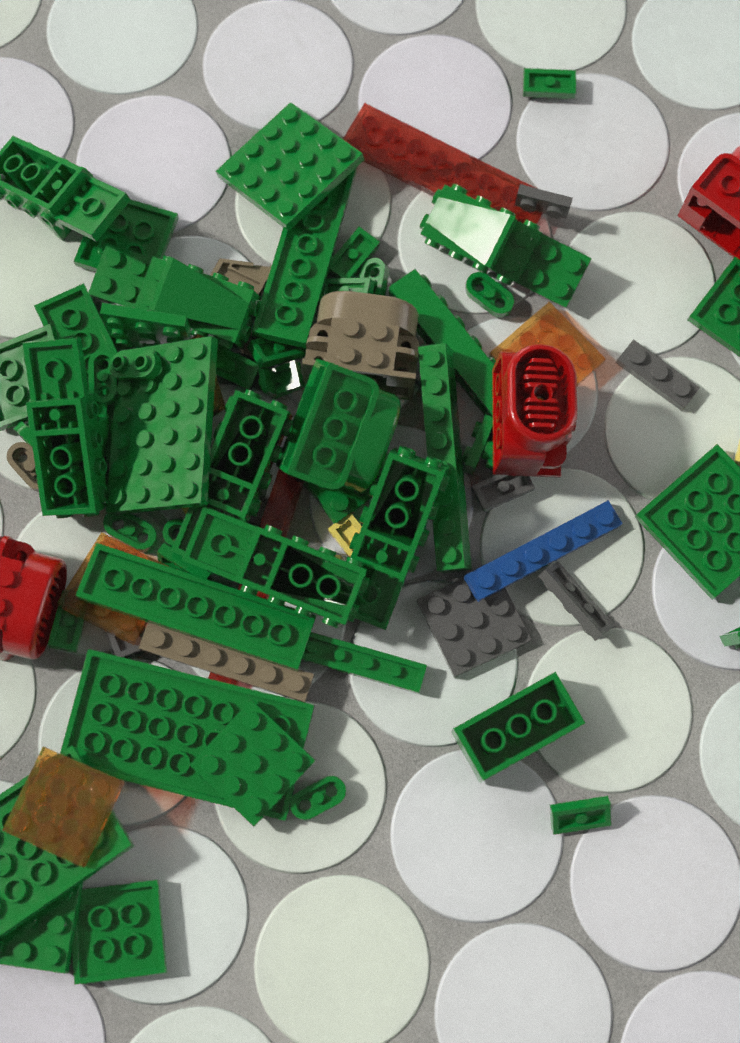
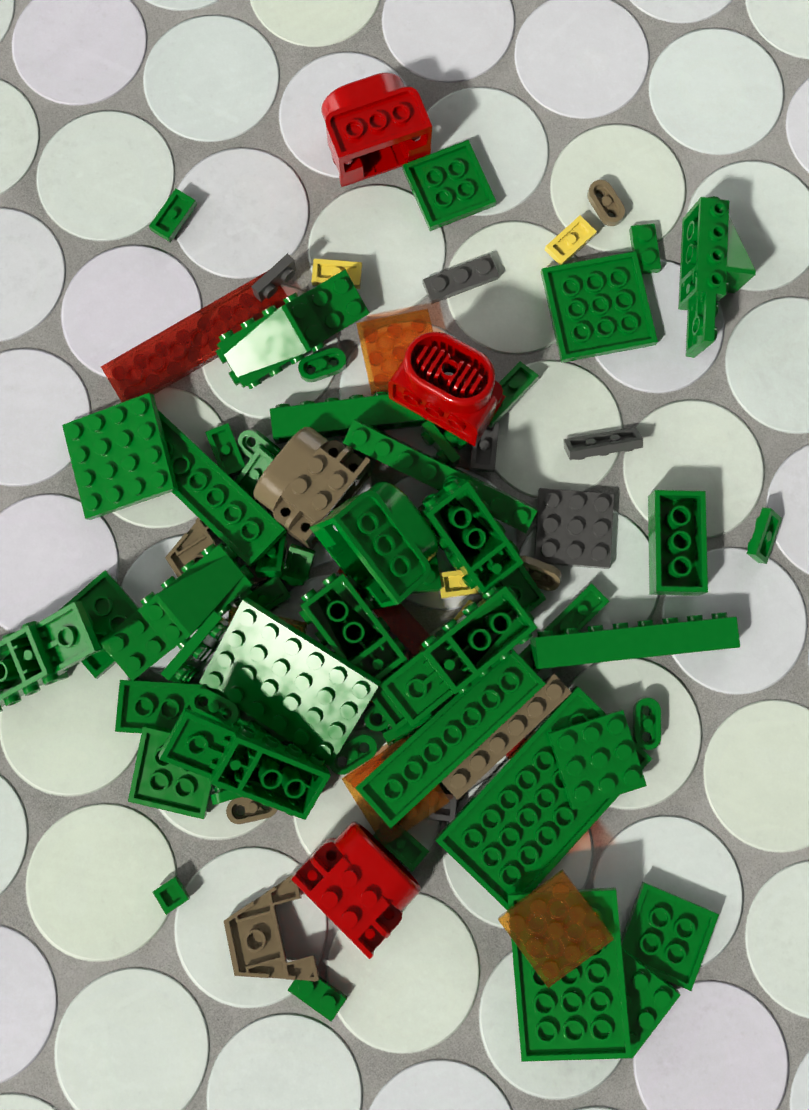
camera: 60 degrees left, 5 degrees up
green plate [109,350,162,381] -> none
blue plate [464,500,623,602] -> none
none -> light yellow plate [311,259,362,289]
none -> green plate [488,361,539,428]
none -> dark tan plate [520,556,562,591]
none -> green brick [530,612,740,669]

